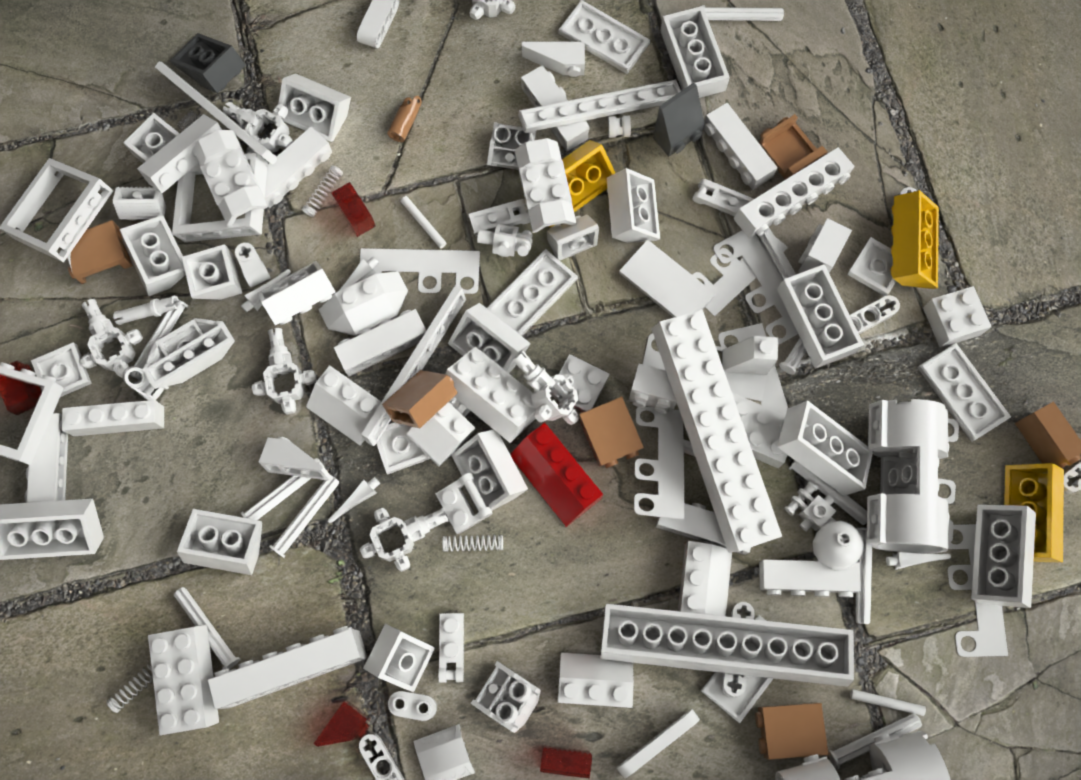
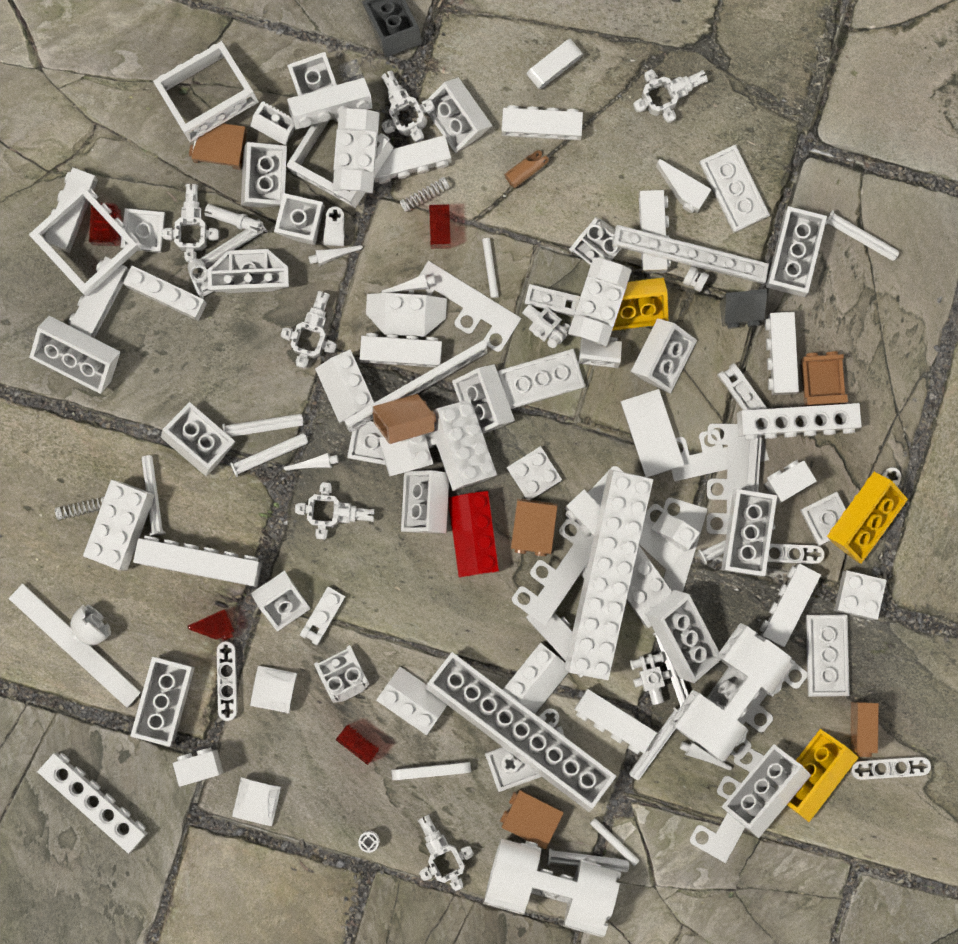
camera: 30 degrees right, 10 degrees up
white tile [155,61,277,165] -> none
white brick [258,261,335,325] -> none
white slope [259,437,332,481] -> none
white plate [388,691,437,721] -> none
white plate [435,472,493,534] -> none
white piece [442,535,503,552] -> none
white piece [512,350,579,425] -> none
white cylinder [812,521,864,570] -> none
none -> white brick [502,105,583,141]
none -> white brick [760,563,821,647]

